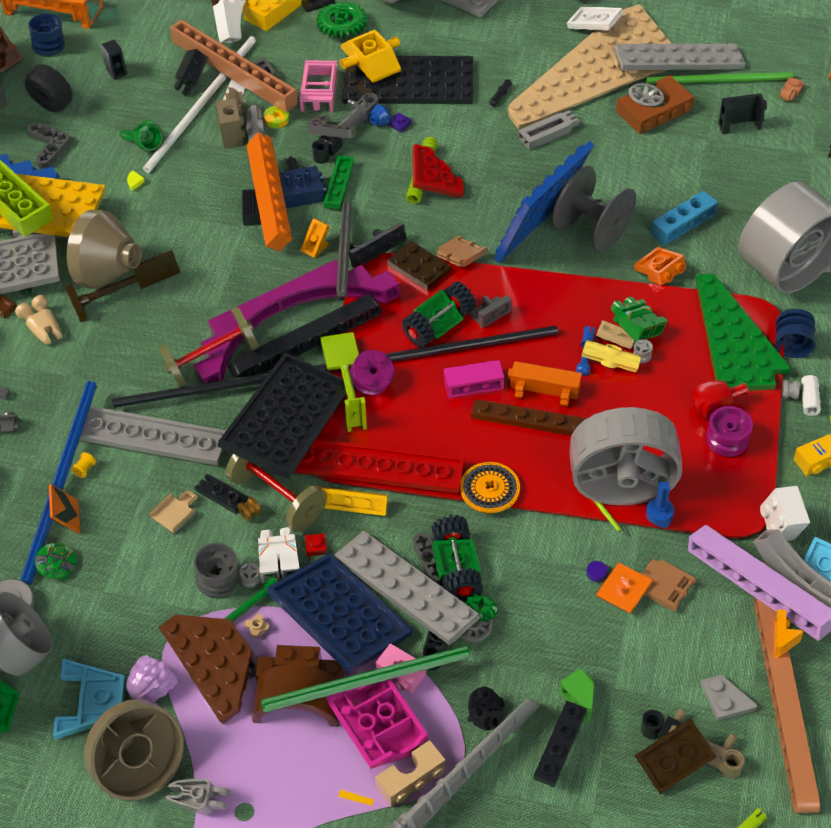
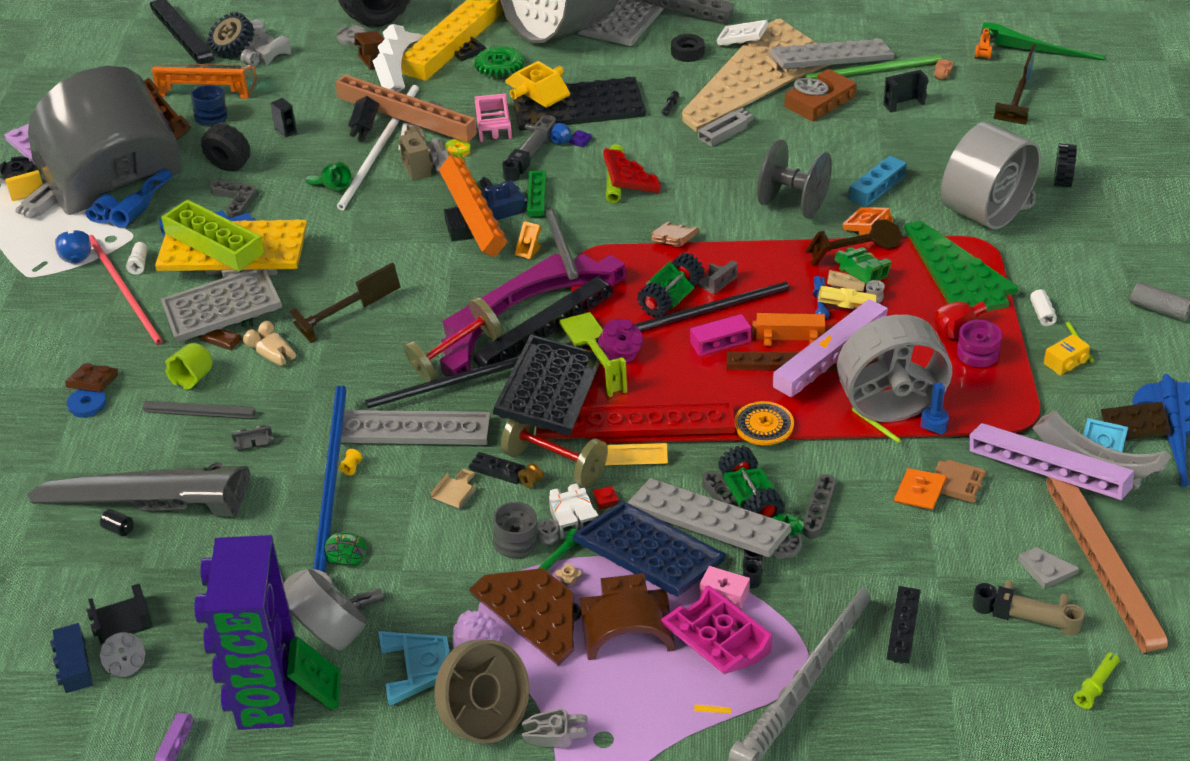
camera: 10 degrees left, 10 degrees down
orange piece [49,484,80,534] -> none
dark tan cone [67,209,142,289] -> none
neon yellow tile [127,170,145,191] -> none
green axle [261,646,470,712] -> none
dark grey beam [308,116,356,138] -> none
black plate [349,223,407,268] -> none
tan arch [375,740,446,807] -> none
dark brown plate [387,241,451,291] -> none
black plate [467,686,505,731] -> none
blue plate [494,141,595,263] -> none
bright green slope [559,668,594,723] -> none
dark purple tile [586,561,607,582] -> none
dark brown plate [634,718,717,794] -> none
white brick [760,486,810,541] -> none
light orange slope [774,609,804,658] -> none
dark blue wheel [775,309,816,358] -> none
light grey wheel [781,379,800,400] -> none
none -> dark grey pin [348,588,384,610]
none -> black tyre [671,34,705,62]
none -> lavender brick [773,299,888,397]
none -> dark grey beam [803,474,836,538]
none -> dark brown piece [805,219,902,266]

